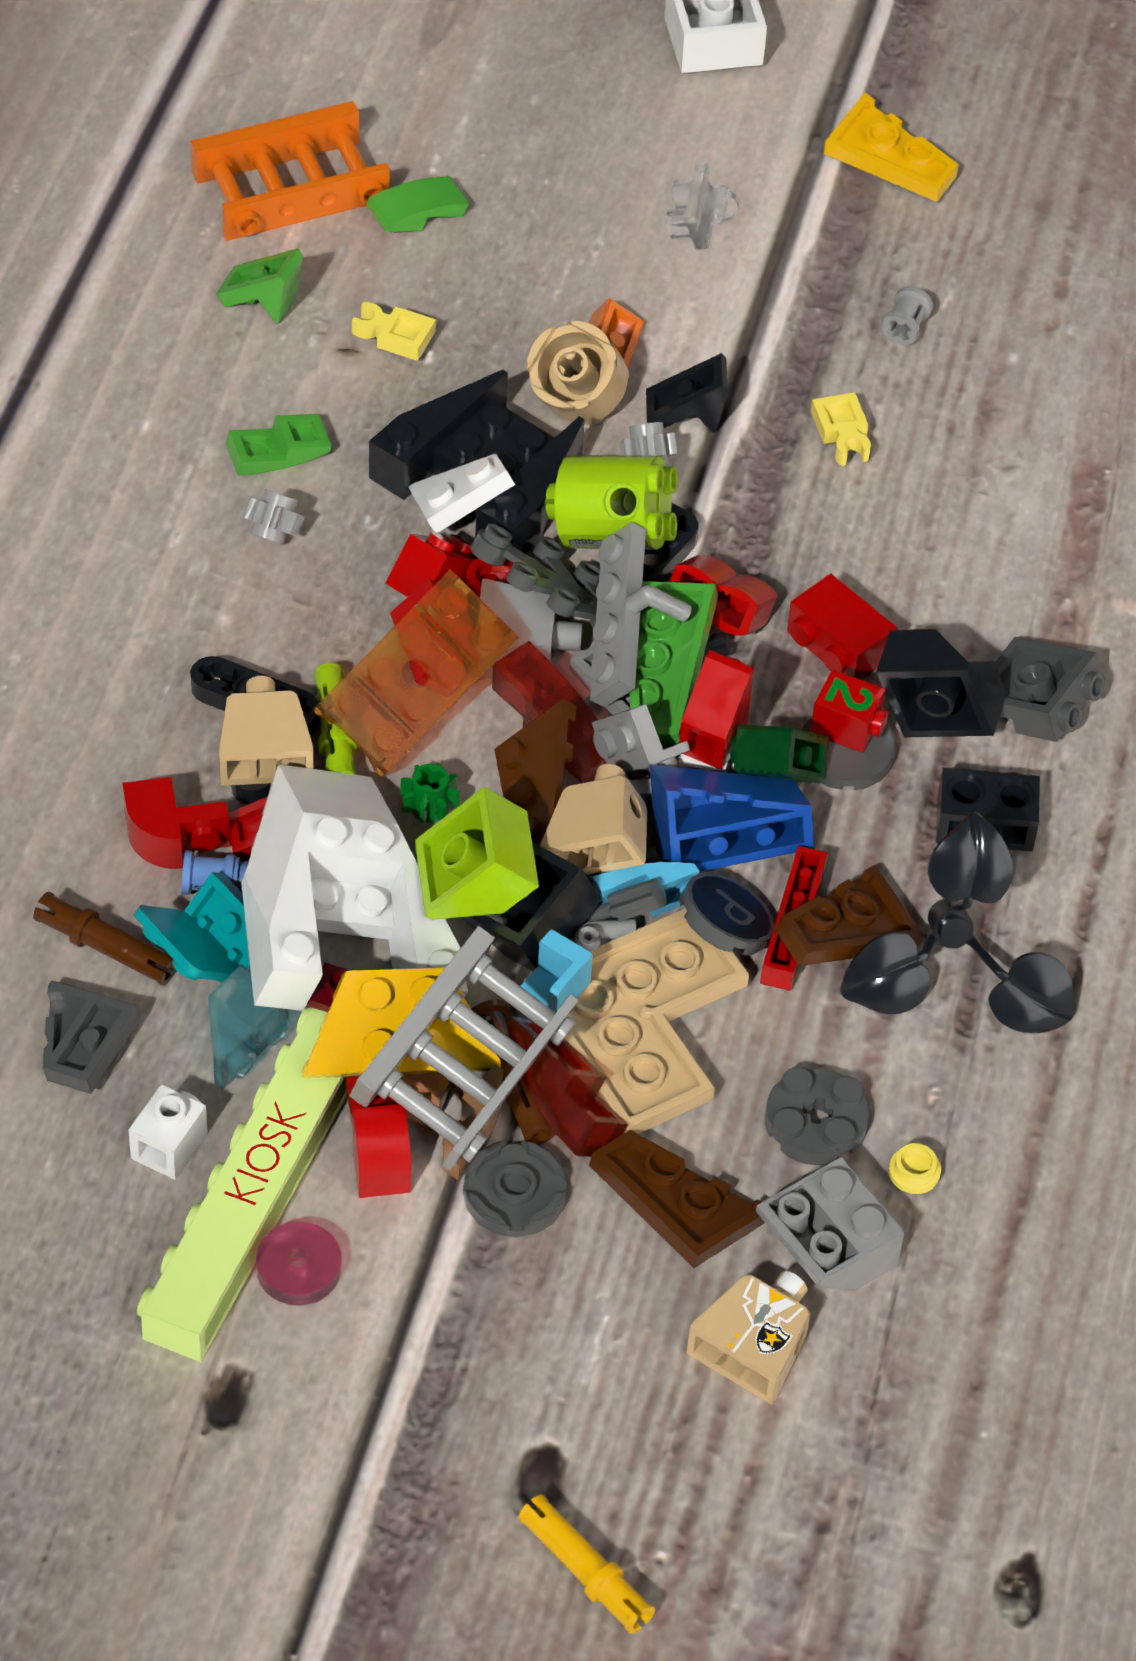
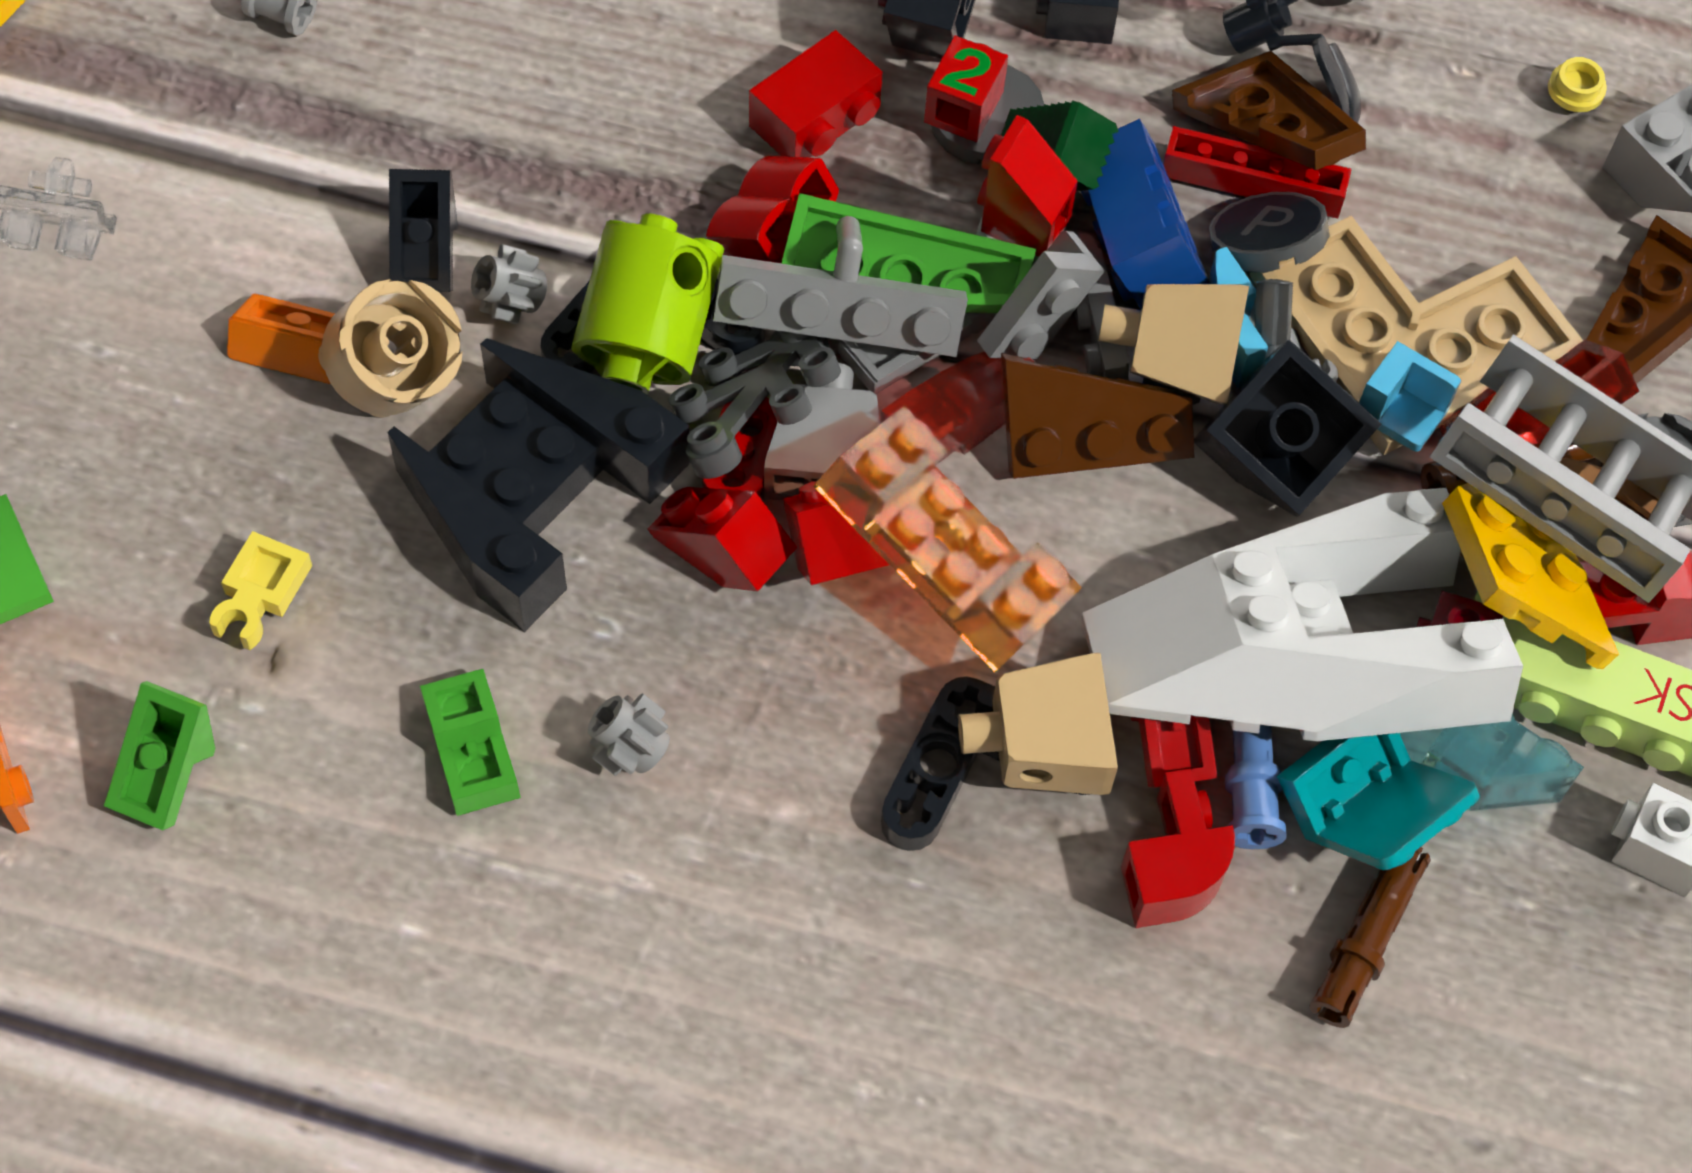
camera: 90 degrees left, 10 degrees up
dark grey wing [43,980,140,1094] -> none
lime pin [314,663,357,775] -> none
green gear [400,763,460,824] -> none
white wing [408,453,515,533] -> none
lime slope [415,787,539,920] -> none
dark grey plate [765,1067,869,1165] -> none
light yellow plate [811,392,871,466] -> none

